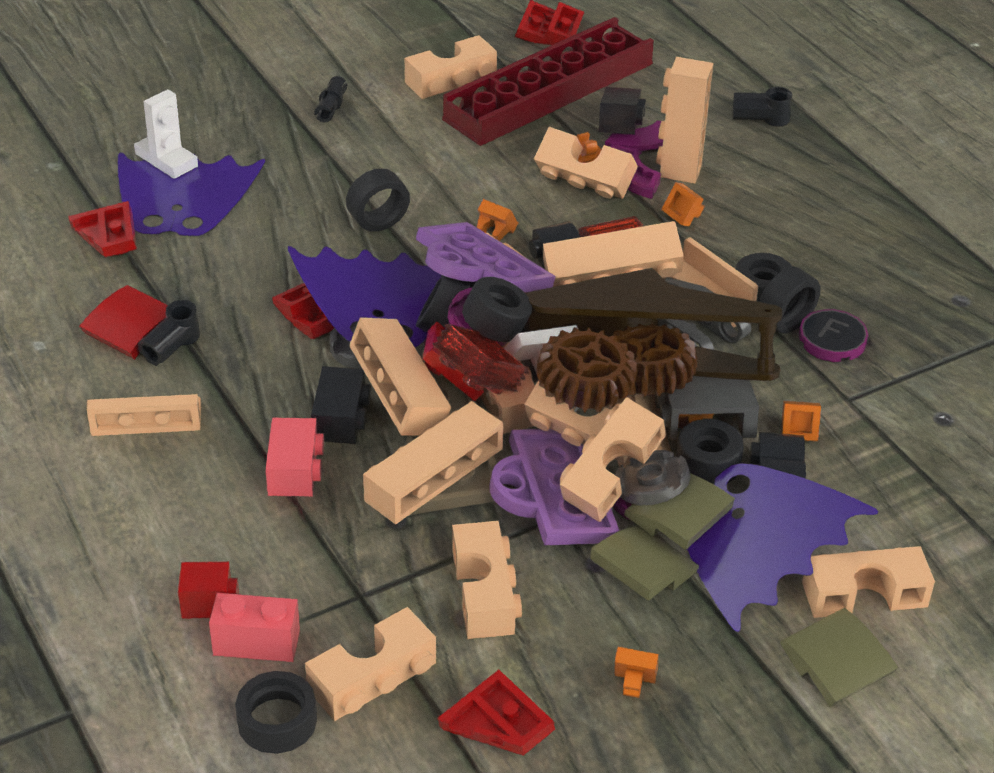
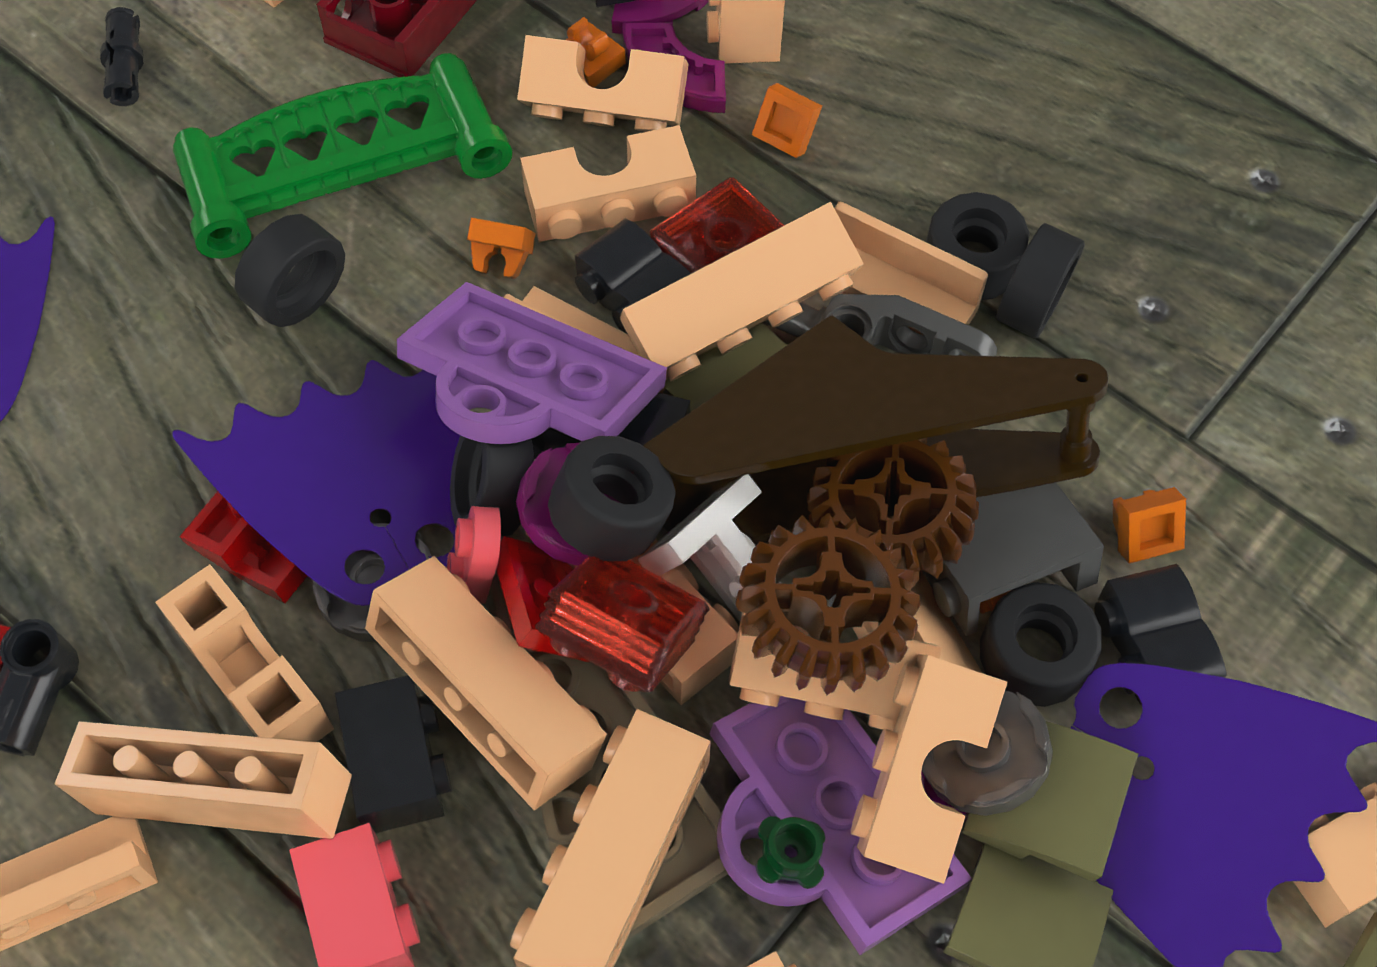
camera: 20 degrees left, 20 degrees up
tile [799,309,868,362] -> none
none -> light nougat brick [55,721,352,839]
none -> light nougat arch [155,564,334,742]
none -> green piece [173,53,513,259]
none -> coral plate [446,506,501,604]
none -> light nougat arch [520,125,696,242]
none -> dark green plate [755,816,825,889]

